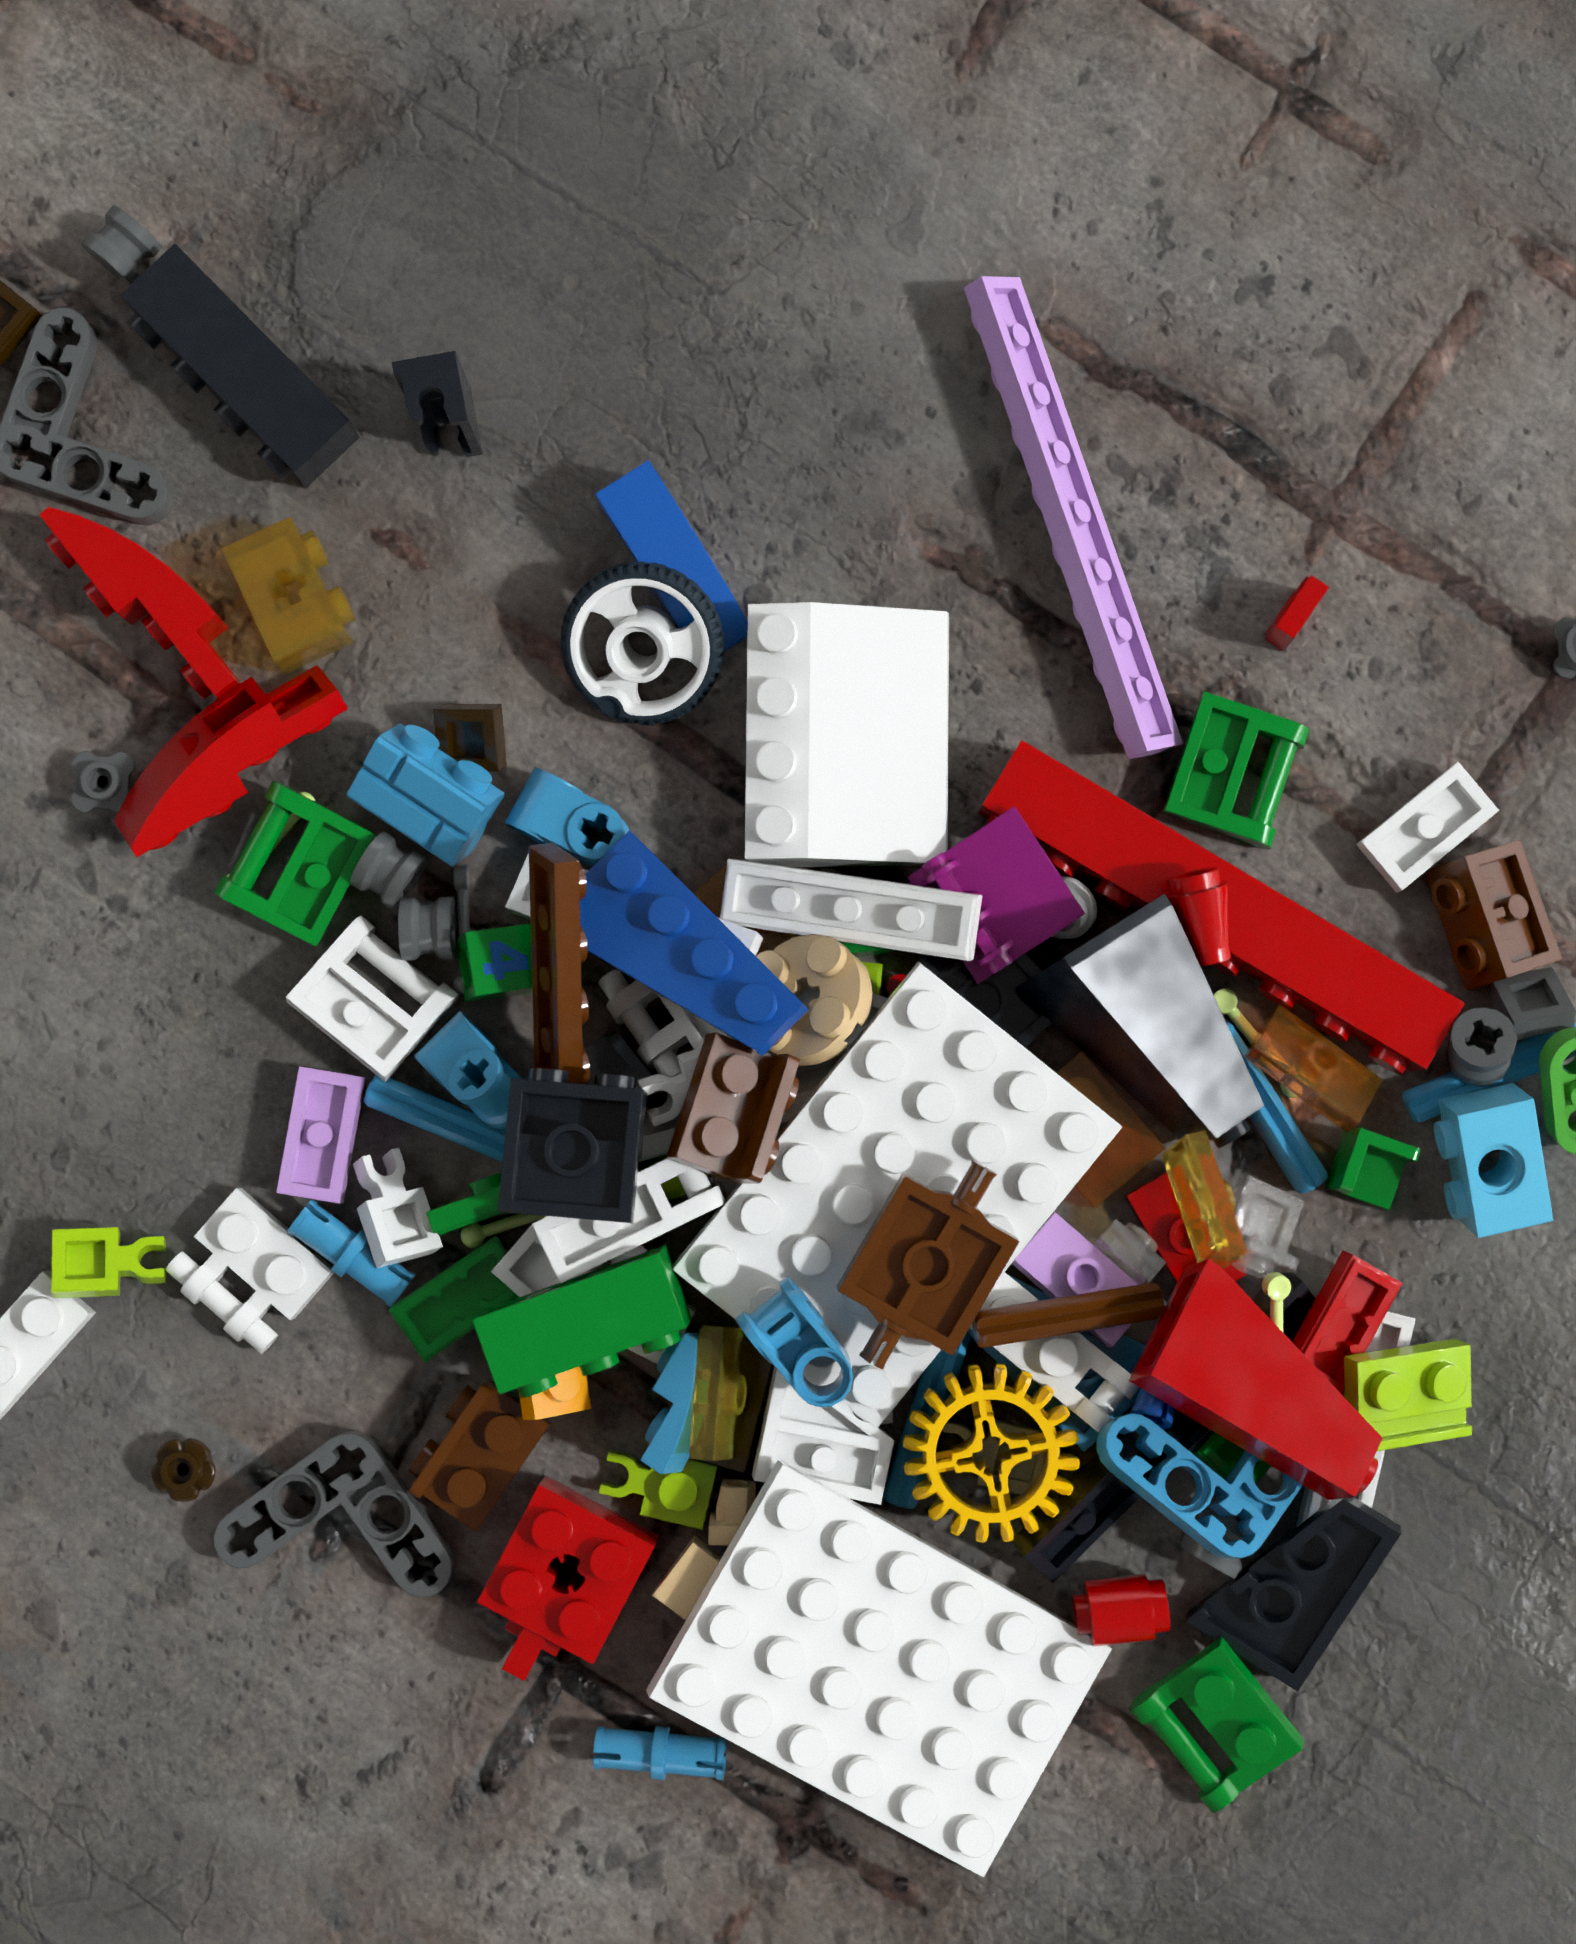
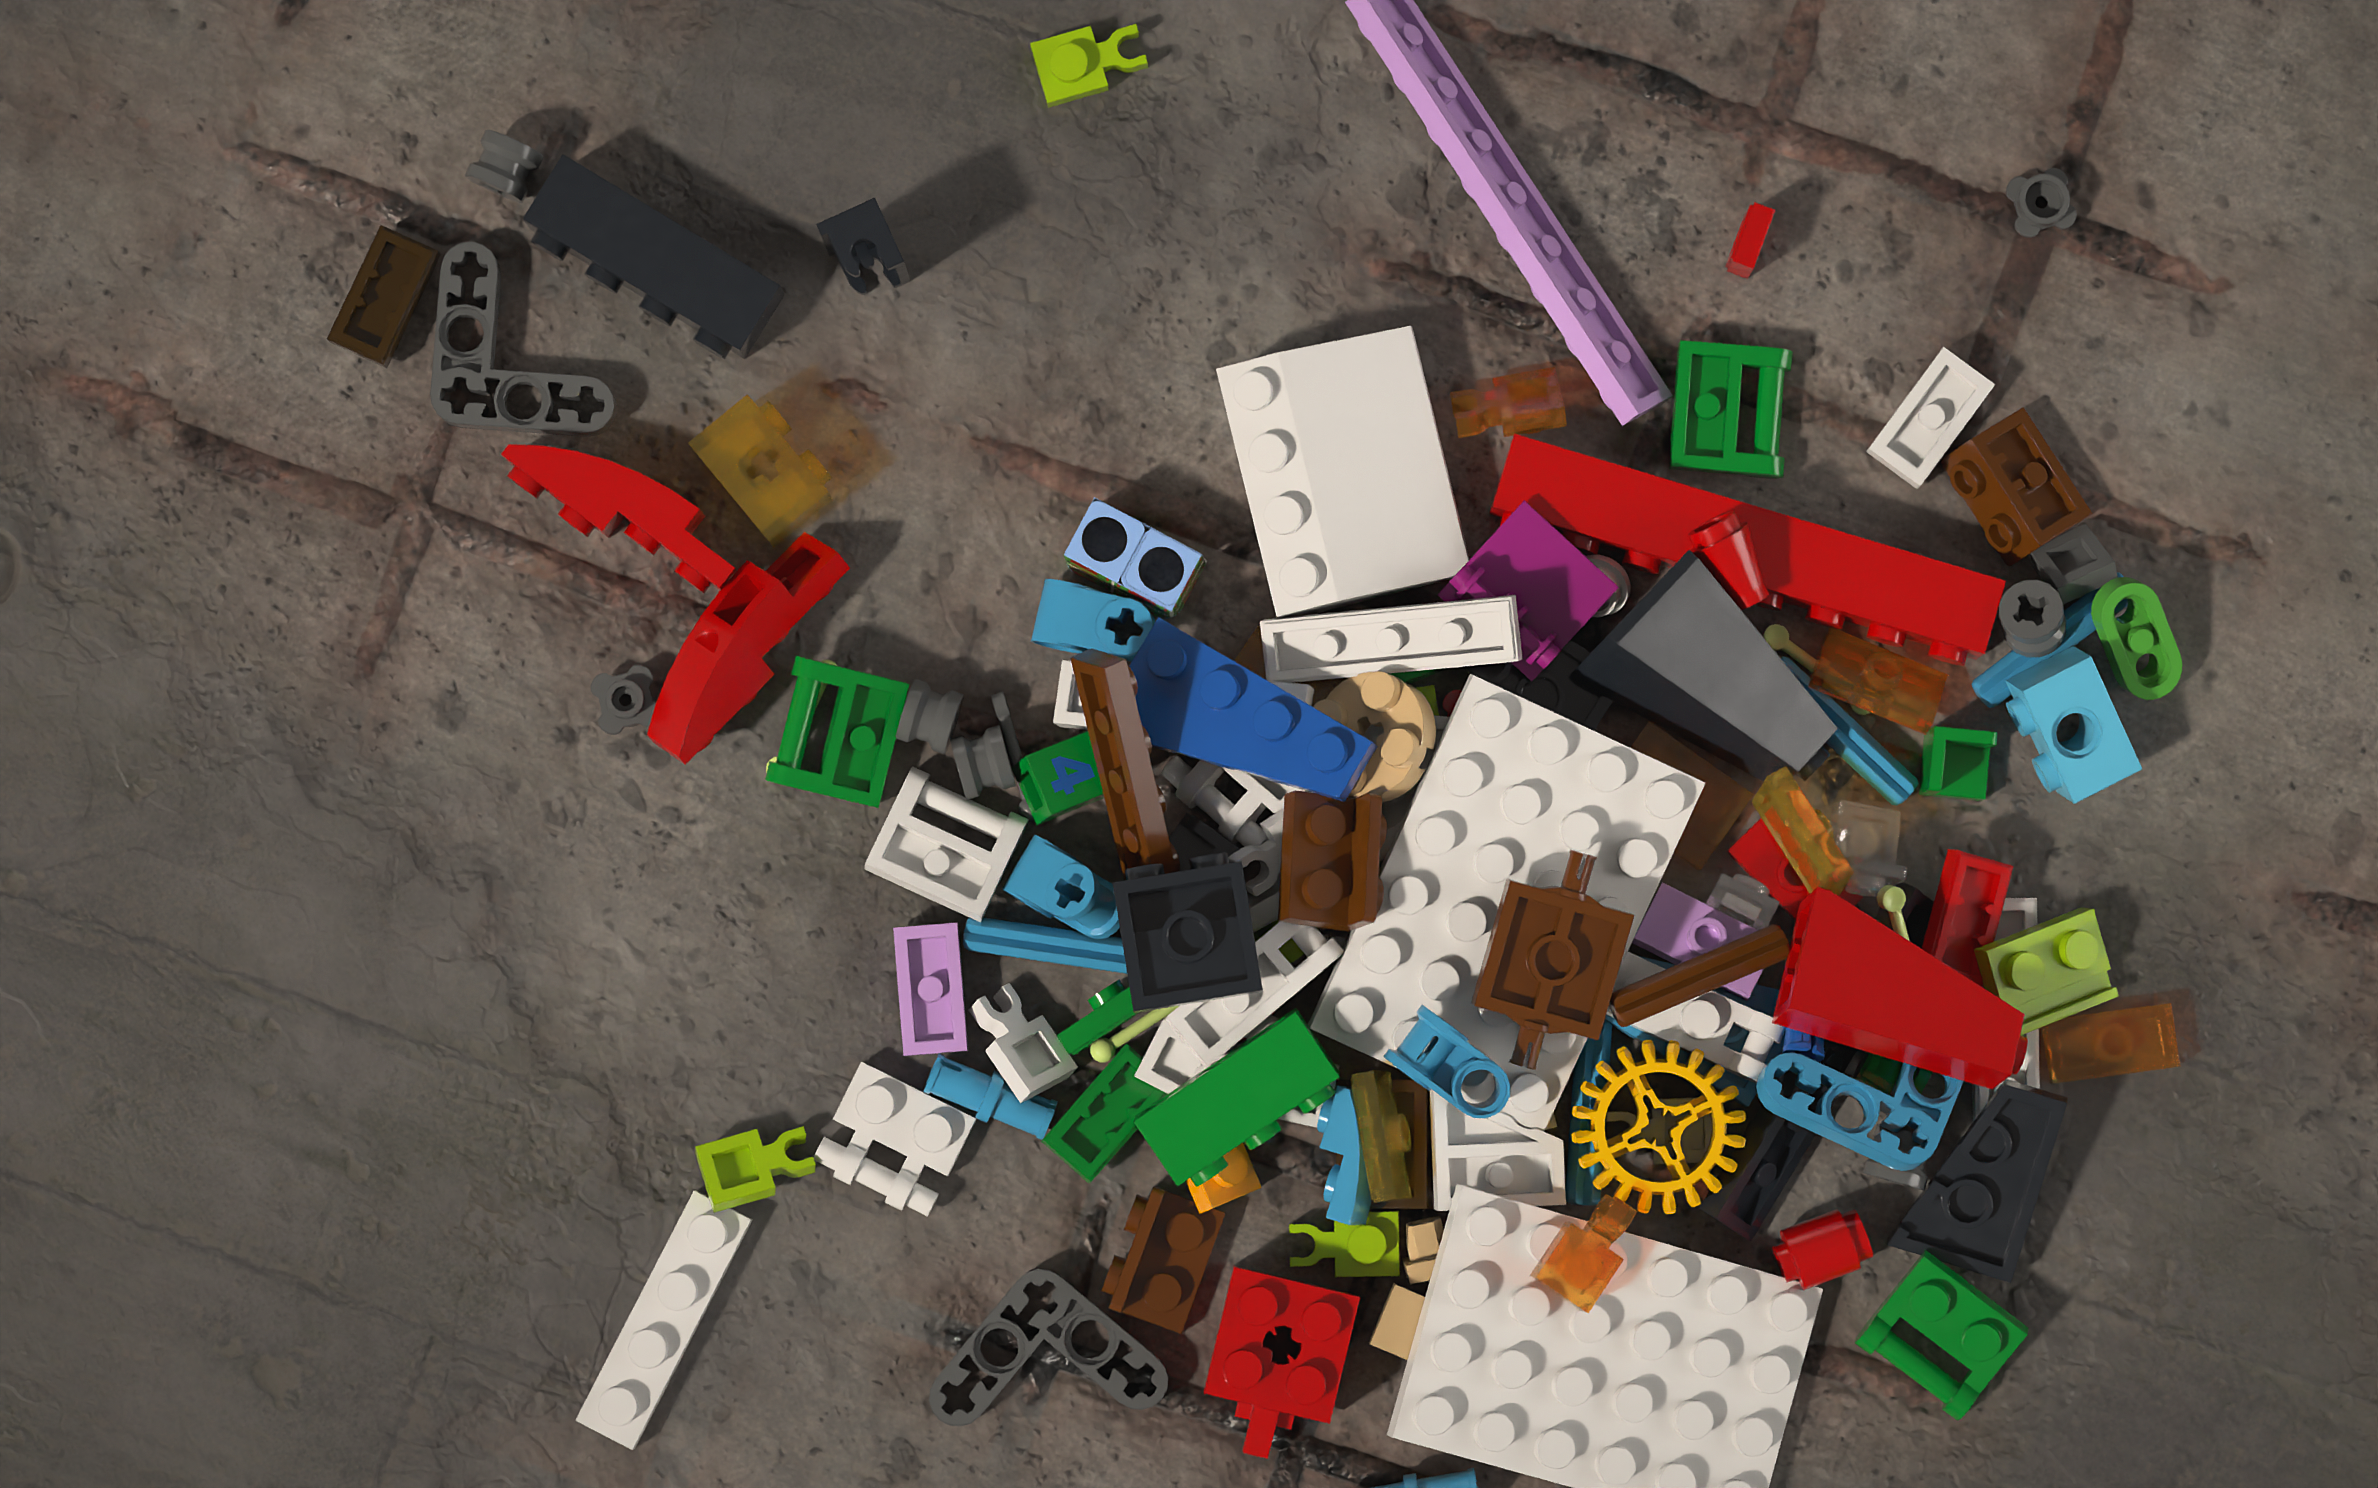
camera: 15 degrees left, 0 degrees up
dark brown plate [151,1438,216,1502] -> none
dark azure brick [347,723,505,867] -> none
dark brown plate [433,704,507,772] -> none
white wheel [560,561,725,725] -> none
blue slope [595,460,748,653] -> none
none -> lime plate [1030,24,1148,108]
none -> light blue piece [1064,497,1207,618]
none -> clear orange plate [1450,367,1567,438]
none -> clear orange plate [1530,1194,1637,1313]
none -> clear orange plate [2042,1003,2181,1084]

